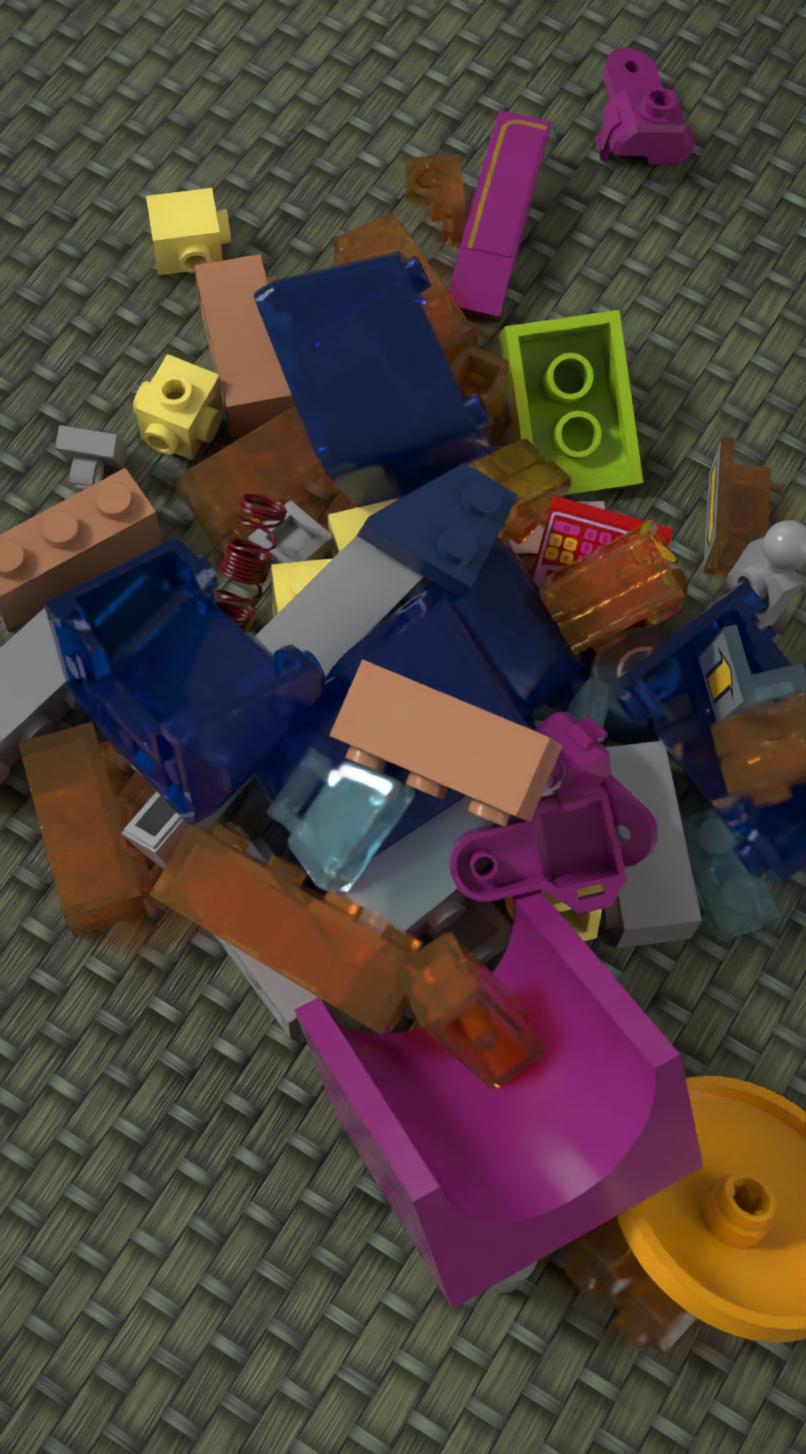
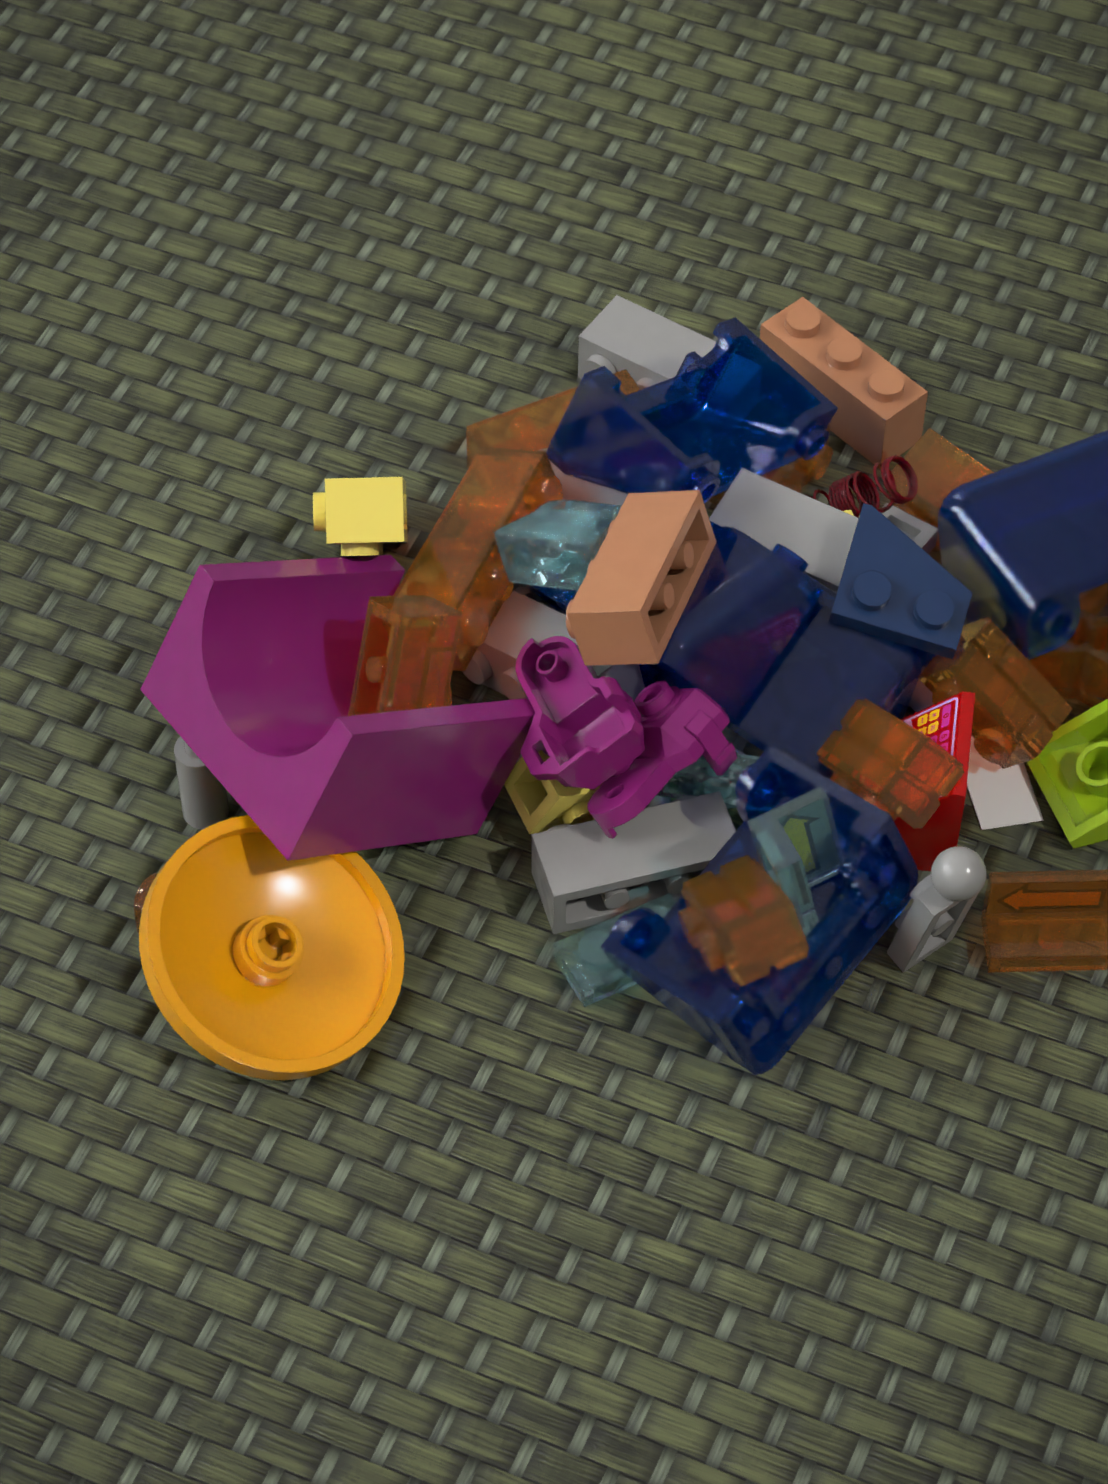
camera: 85 degrees right, 15 degrees down
light grey tile [55,425,128,490] -> none
light yellow brick [133,354,223,460] -> none
none -> light yellow brick [313,477,408,556]

